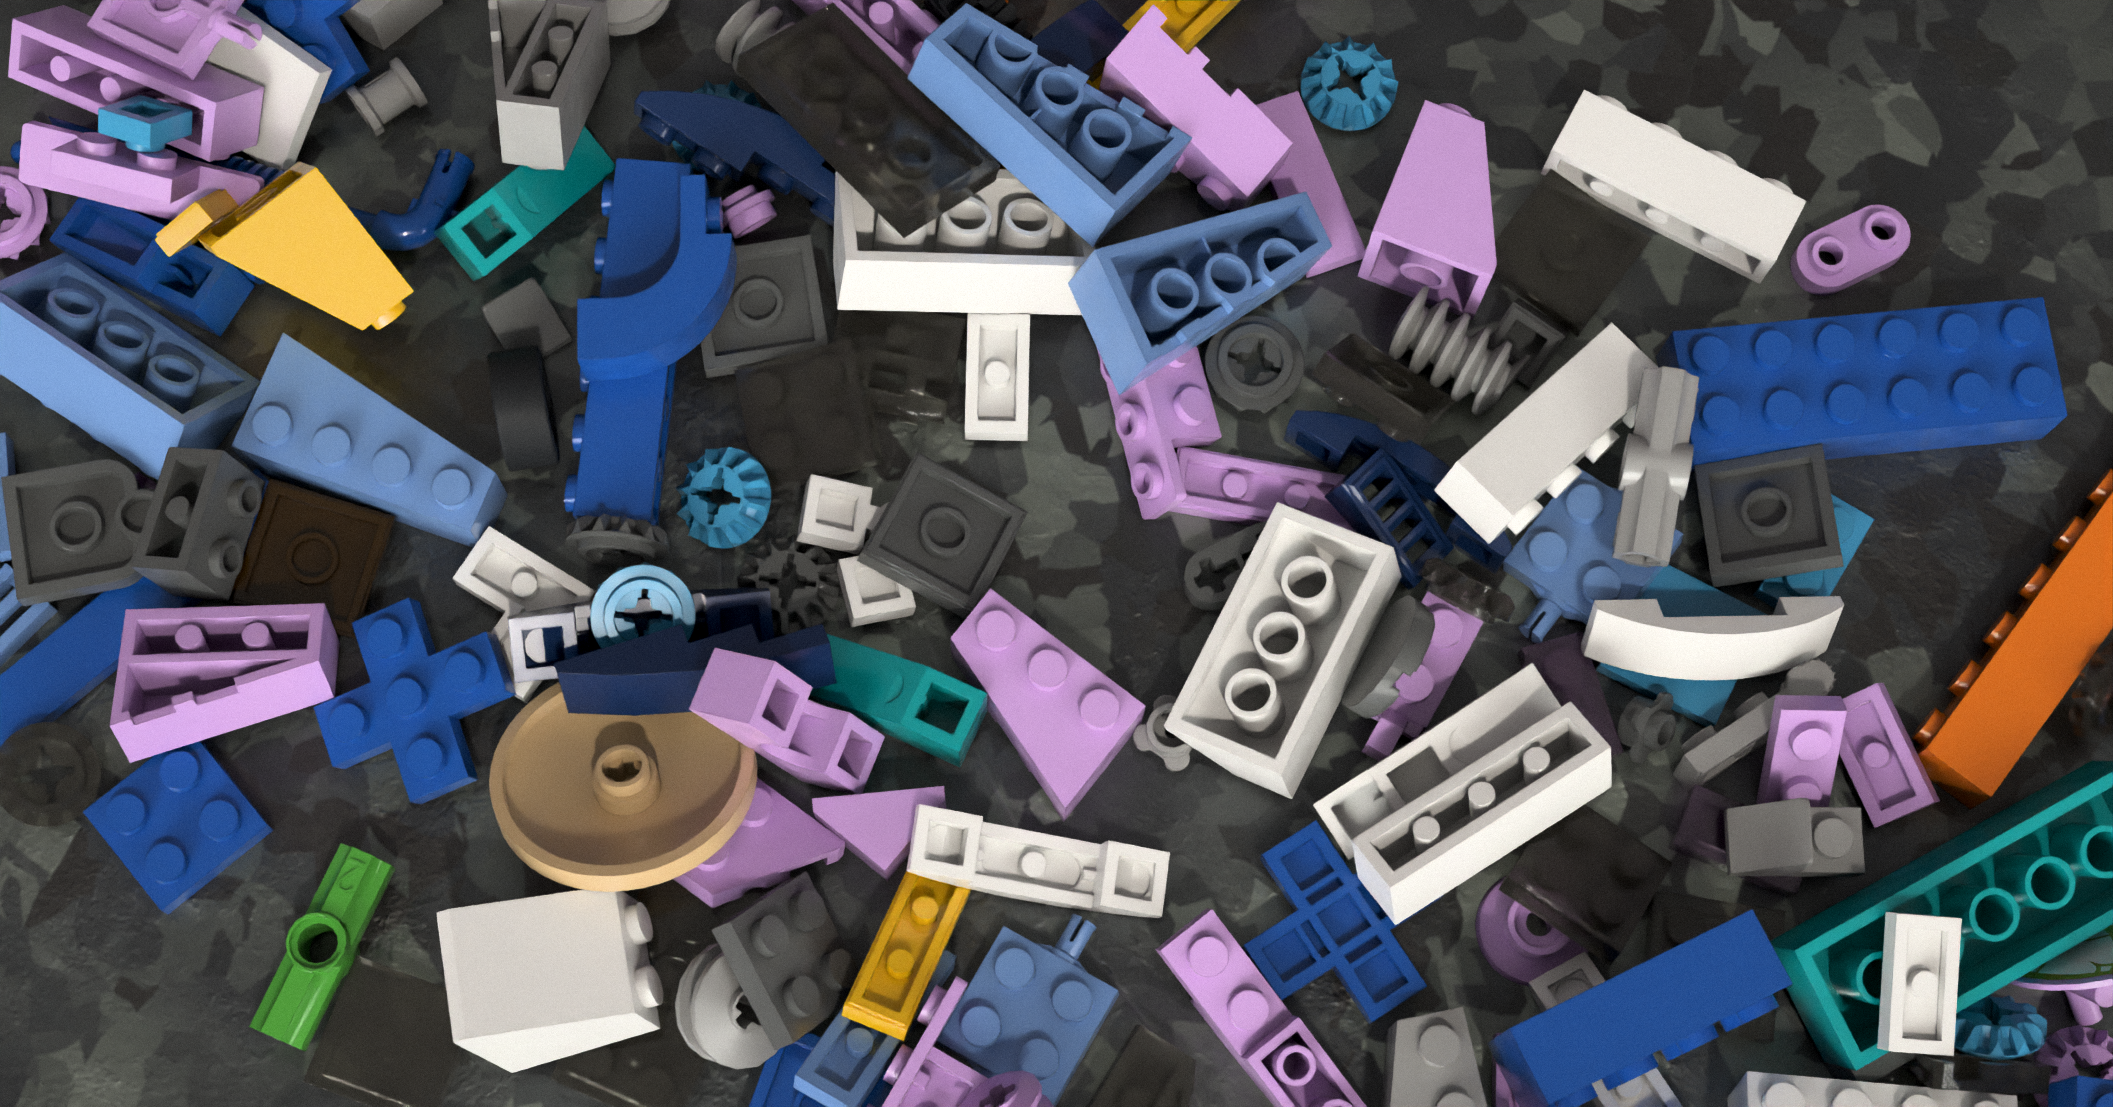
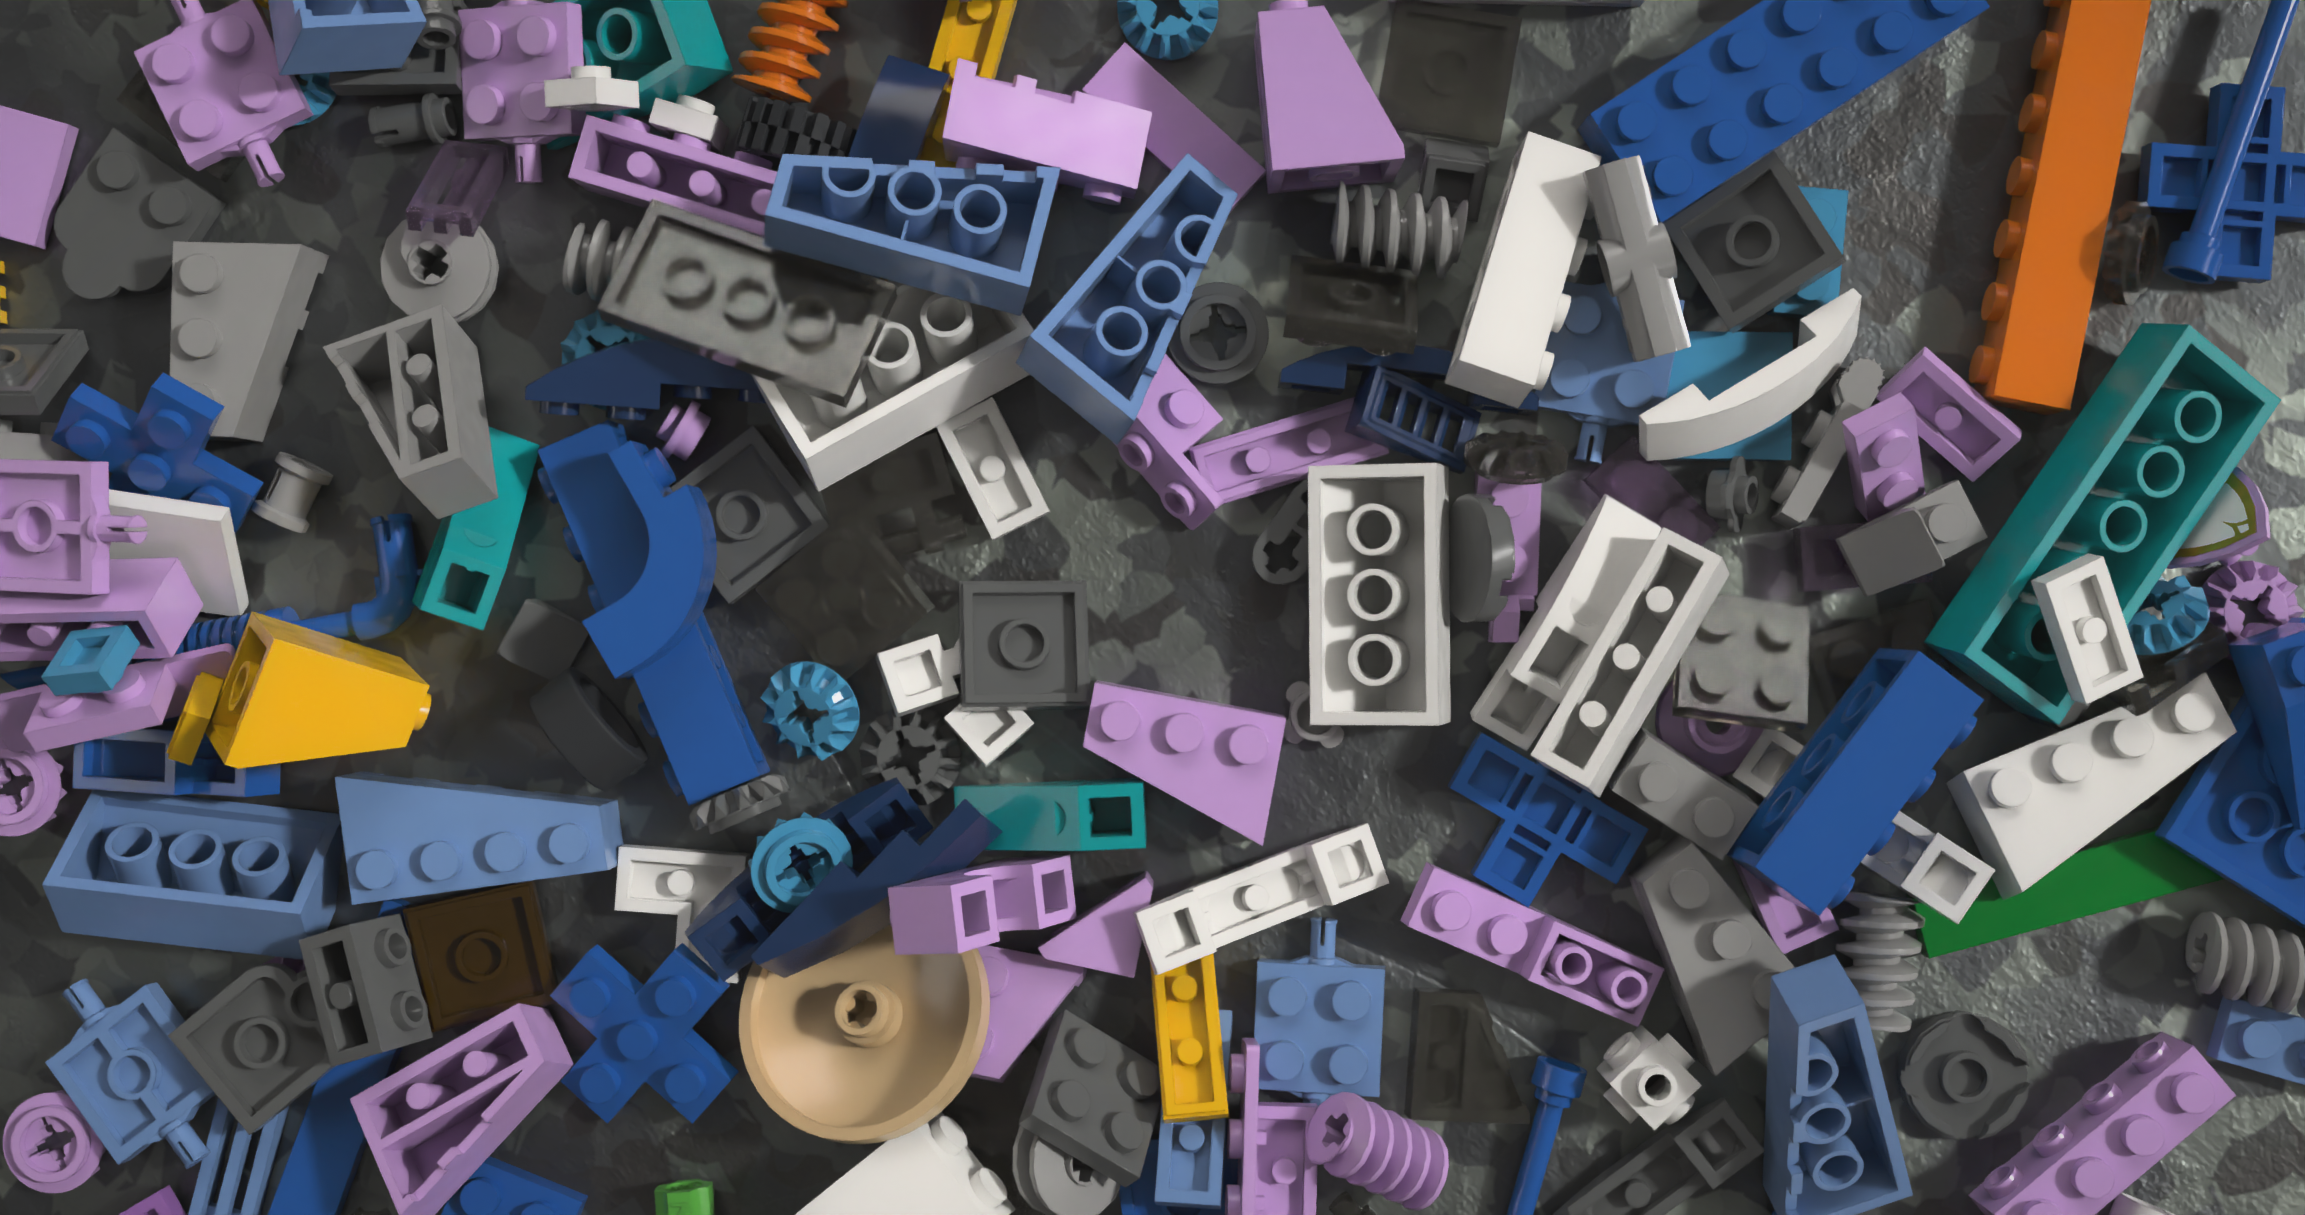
camera: 20 degrees left, 15 degrees up
none -> light grey brick [1608,727,1758,860]

